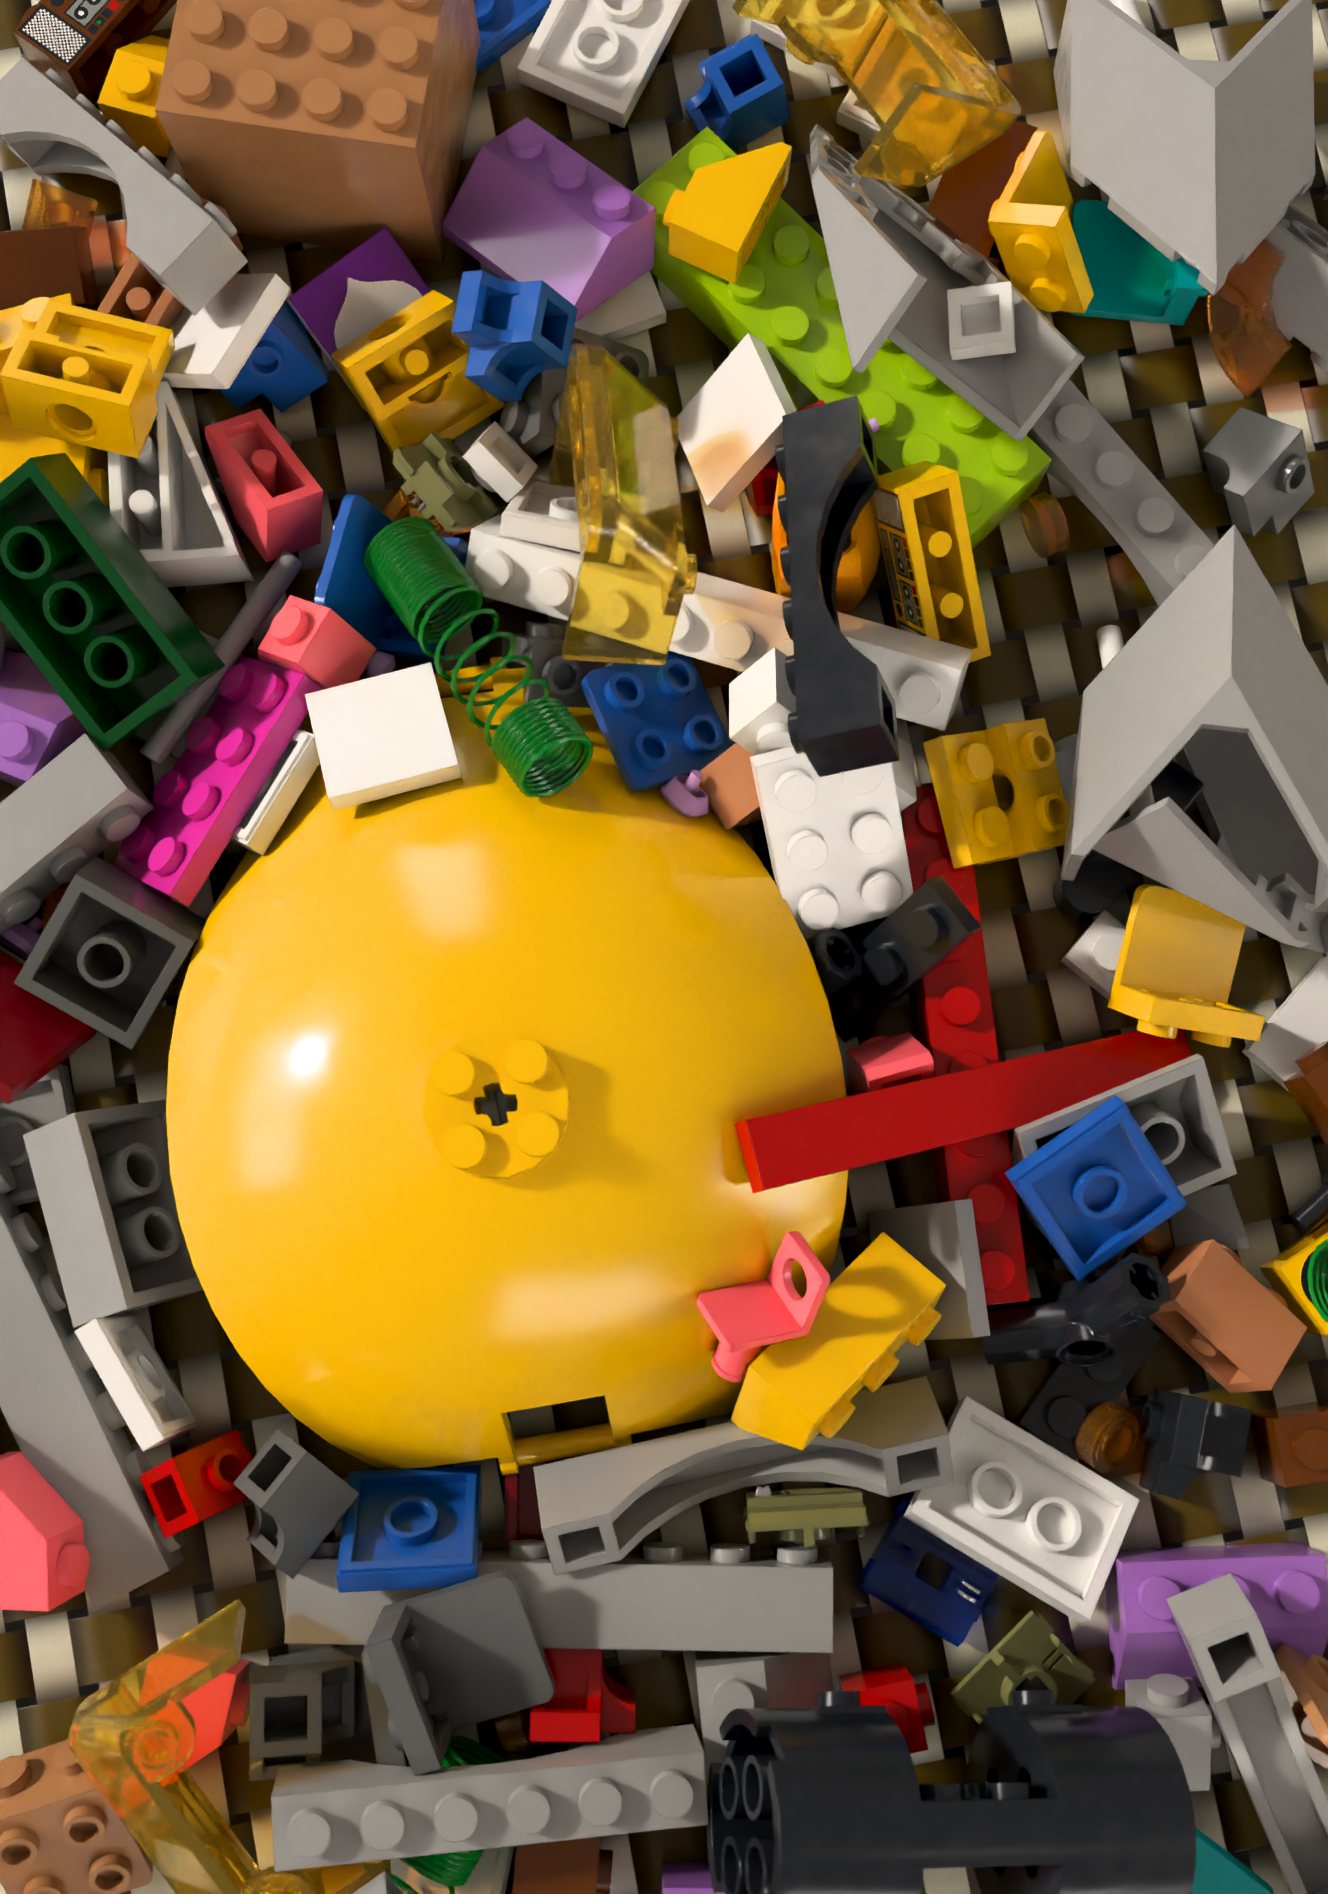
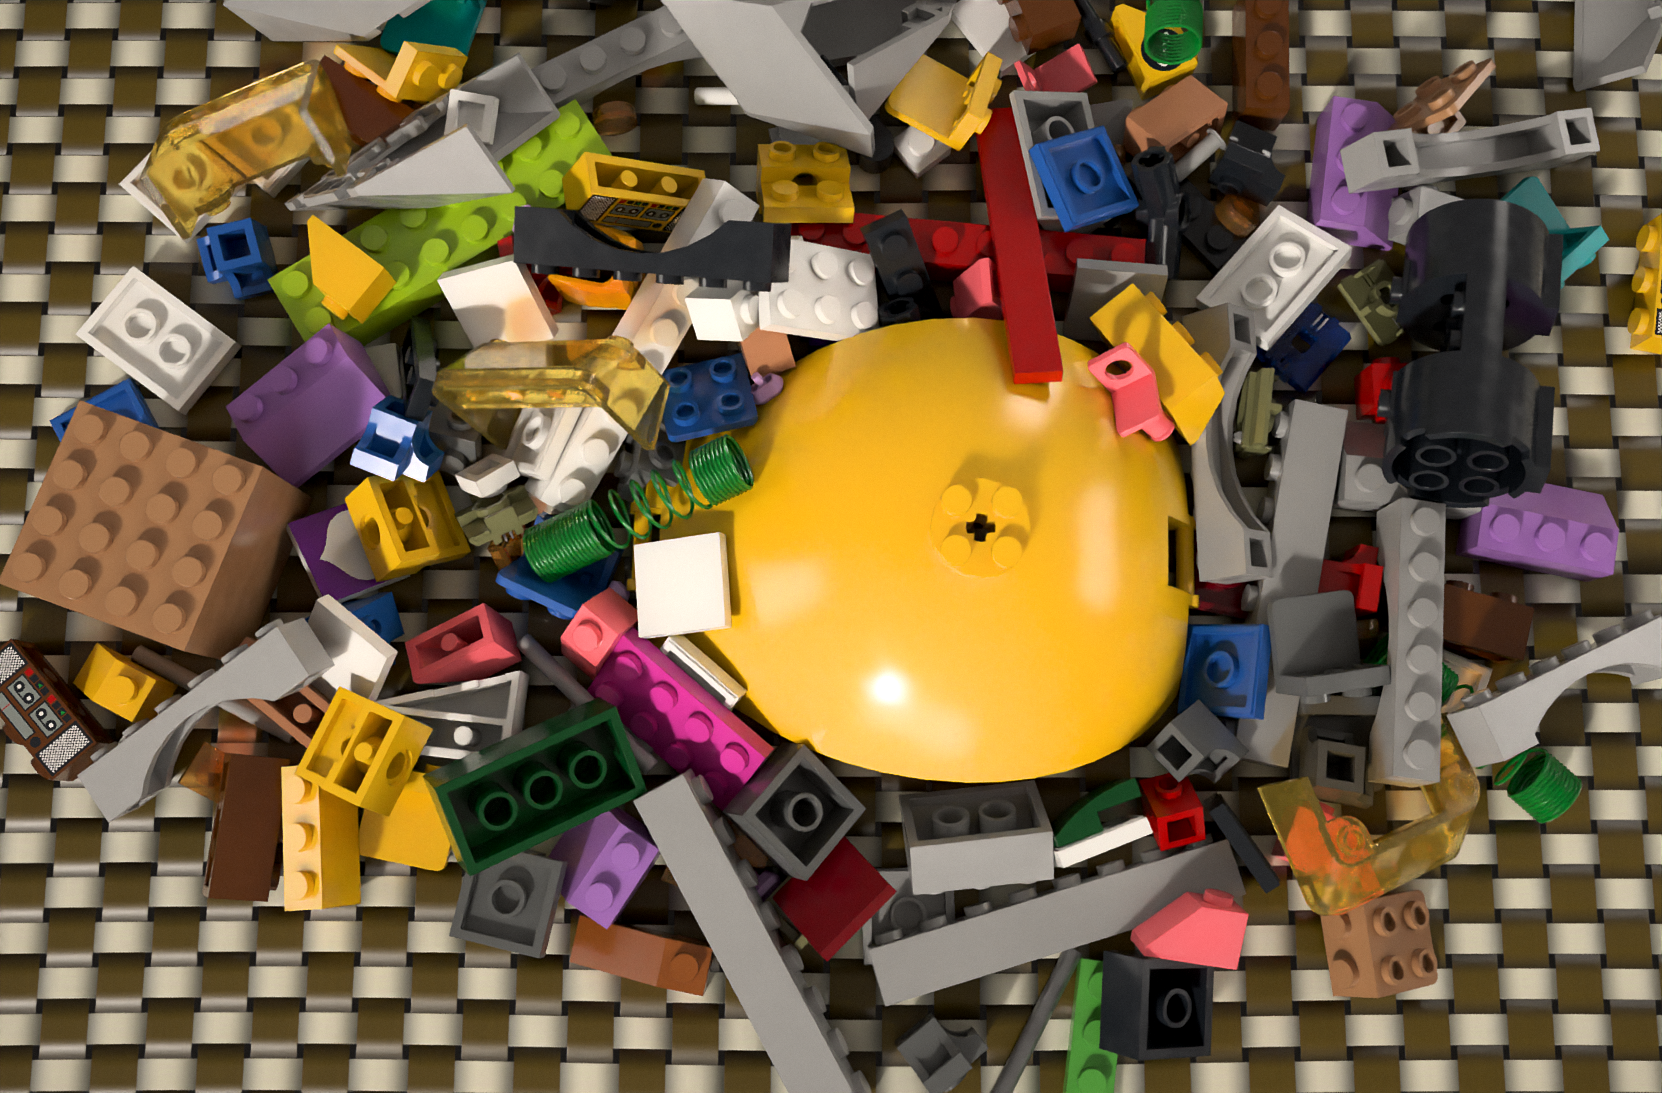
camera: 80 degrees left, 0 degrees up
none -> black plate [399,316,443,422]
none -> coral bracket [1014,44,1098,93]
none -> dark green slope [1050,777,1142,847]
none -> light grey piece [1175,128,1226,182]
none -> black tile [1204,792,1281,894]

